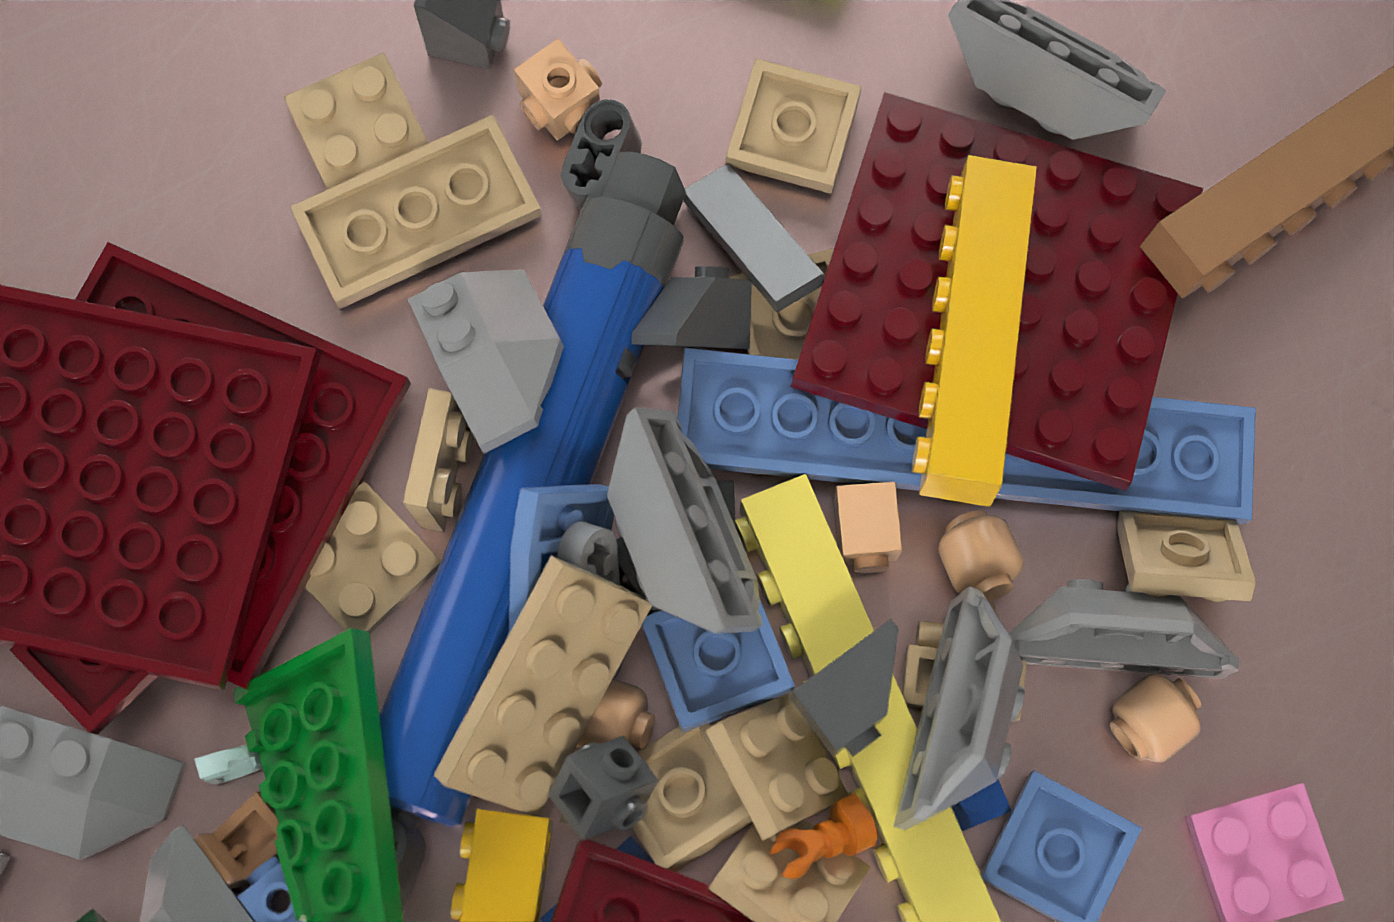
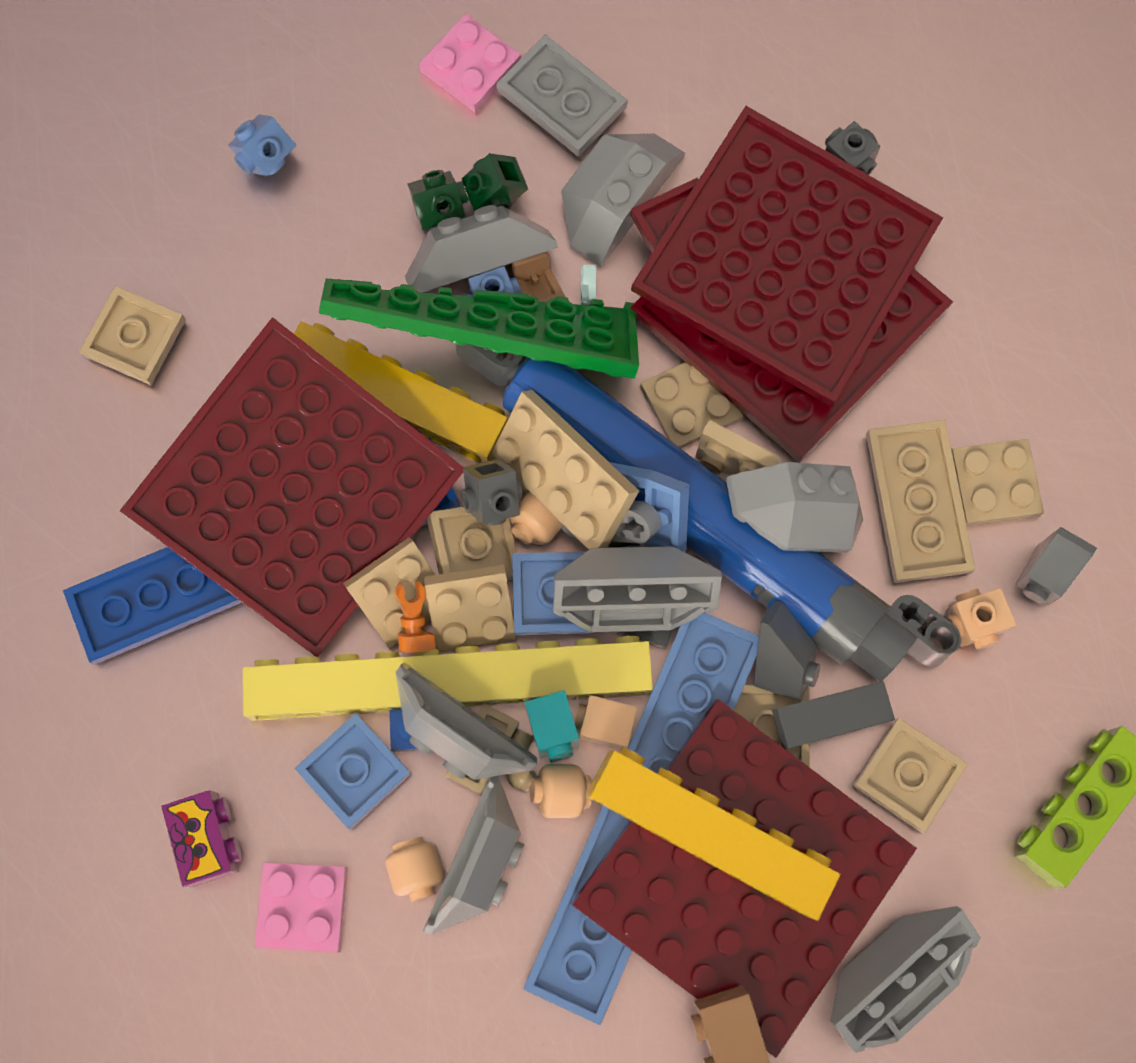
camera: 110 degrees right, 0 degrees up
dark grey slope [790,619,899,757] -> none
tan plate [1116,510,1256,602] -> none
none -> teal brick [524,690,579,763]

